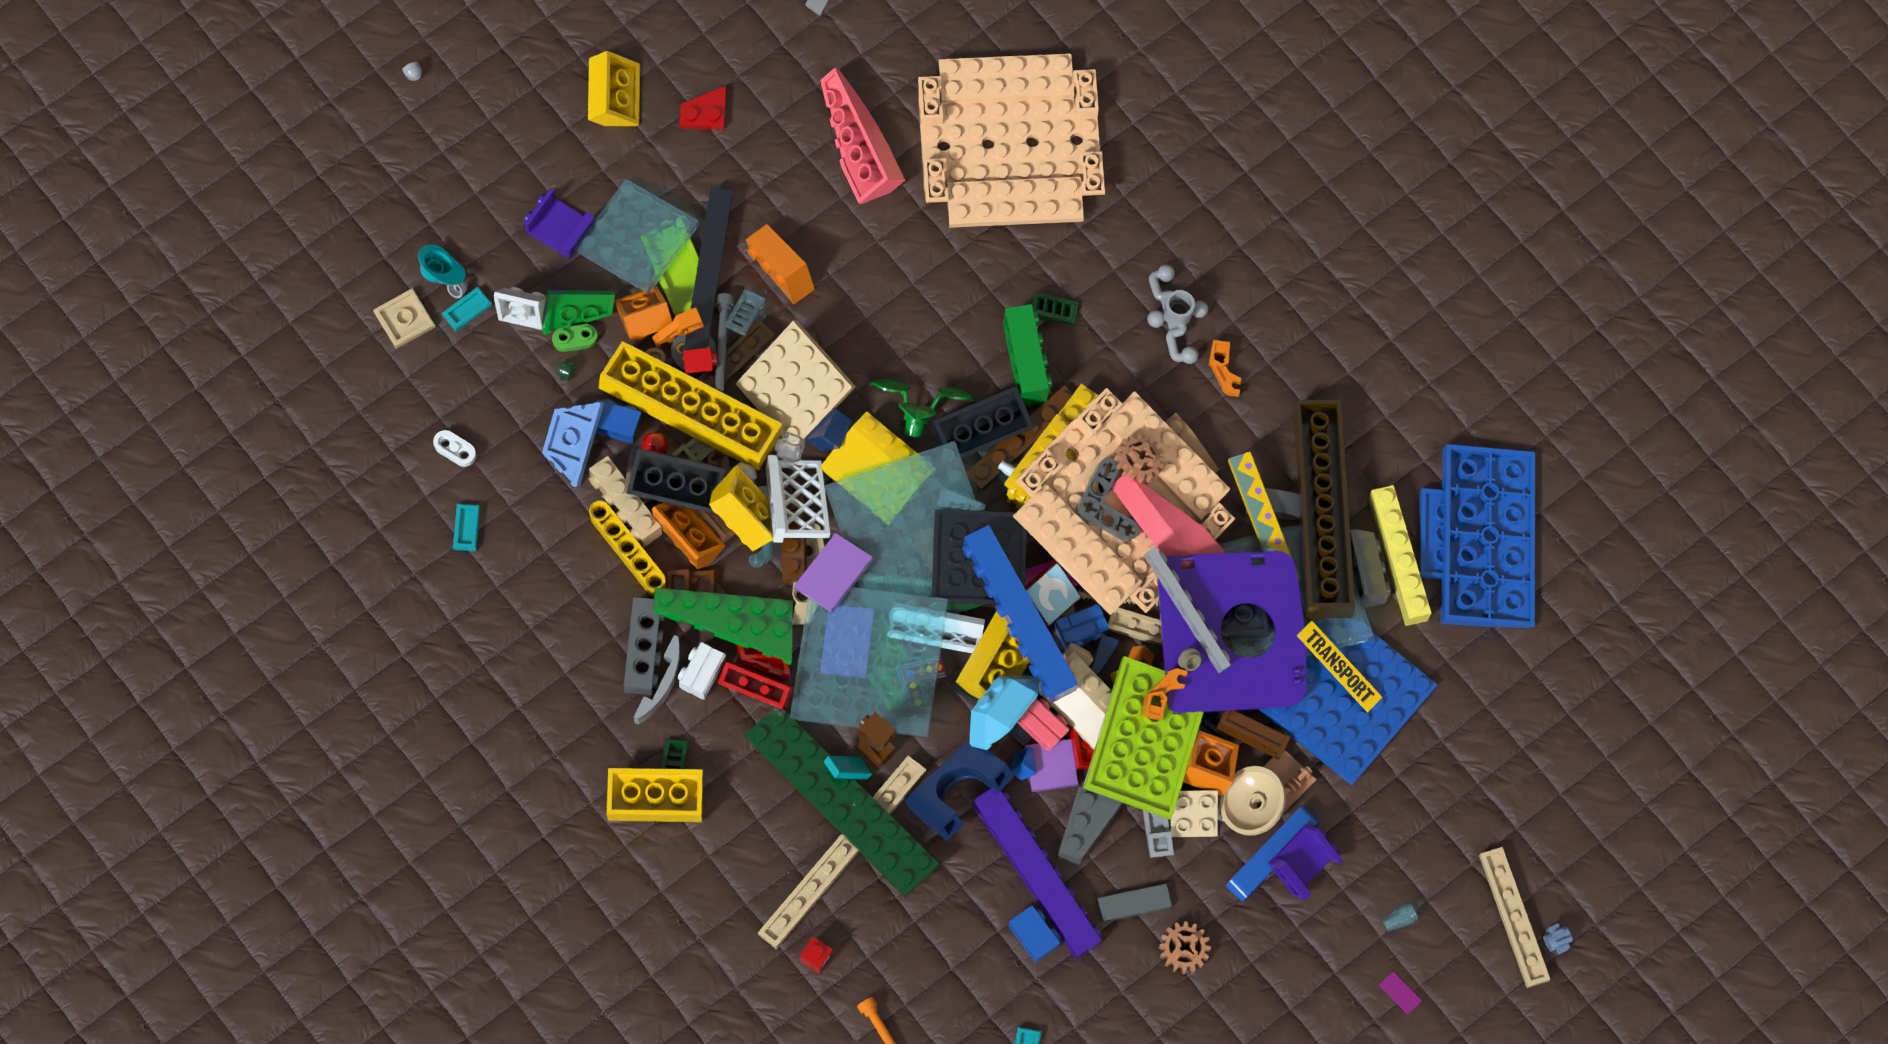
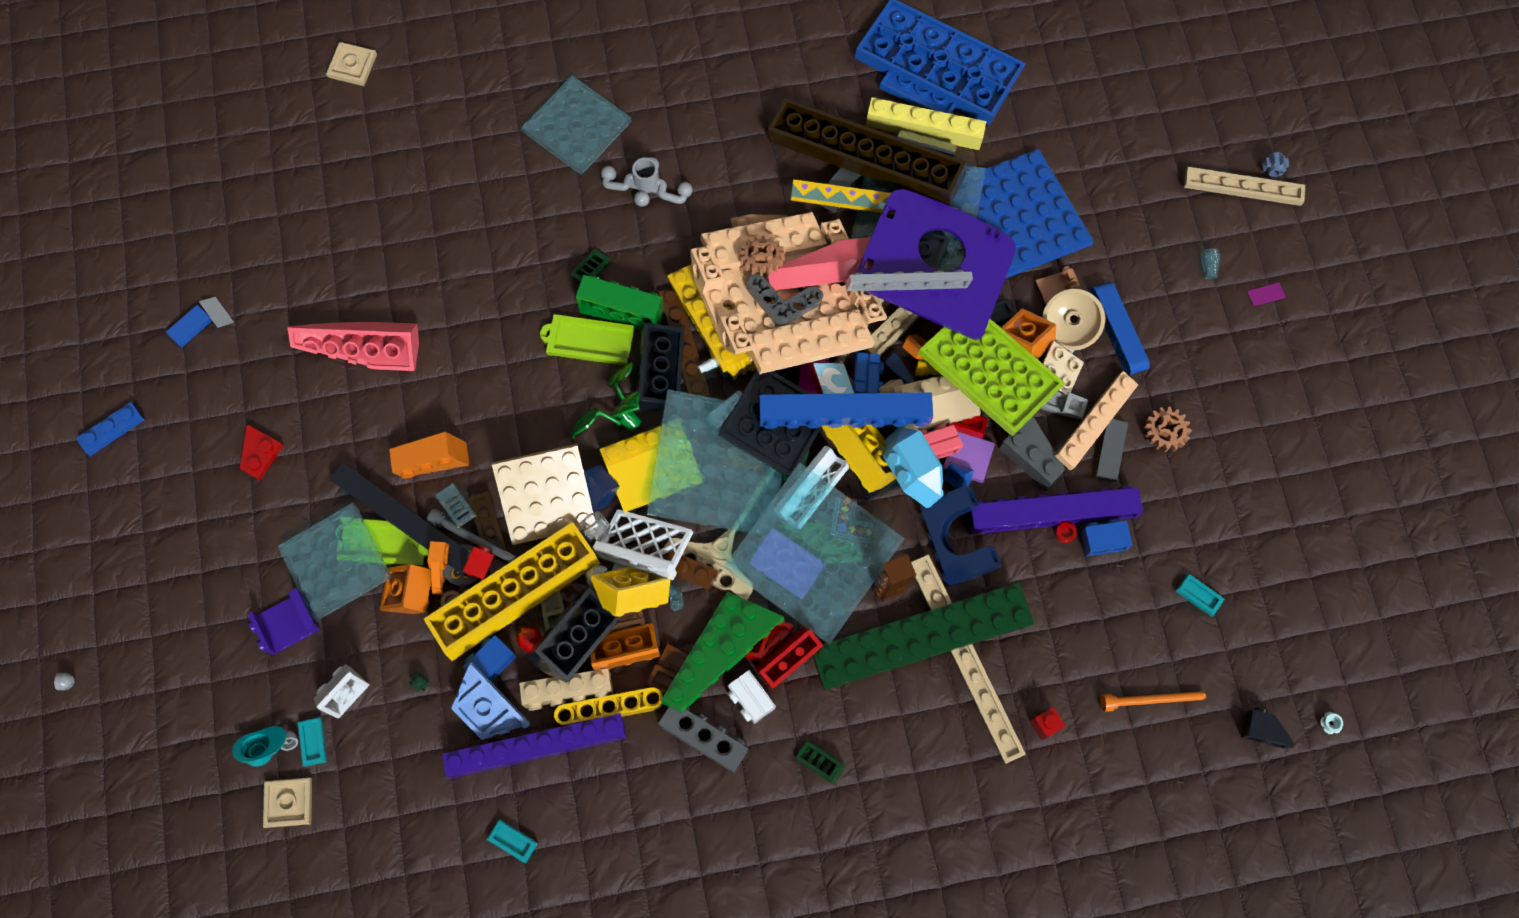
camera: 60 degrees left, 0 degrees up
white plate [433,430,476,467] -> none
green wing [541,290,615,335] -> none
bright green plate [552,324,598,352] -> none
yellow slope [588,51,640,126] -> none
yellow slope [607,768,703,822] -> none
light grey slope [634,635,680,724] -> none
medium lavender tile [794,533,873,613] -> none
teal tile [824,756,872,779] -> none
light nougat slope [918,54,1105,228] -> none
orange piece [1141,668,1188,720] -> none
dark tan plate [1178,648,1201,671] -> none
orange piece [1208,340,1241,397] -> none
reddish brown container [1216,710,1290,759] -> none
dark purple panel [1268,824,1343,900] -> none
yellow sticker [1297,621,1382,713] -> none
none -> dark purple brick [442,713,627,779]
none -> clear light blue plate [522,75,632,175]
none -> lime piece [540,314,634,366]
none -> light nougat plate [1055,371,1138,470]
none -> red tile [1055,522,1077,543]

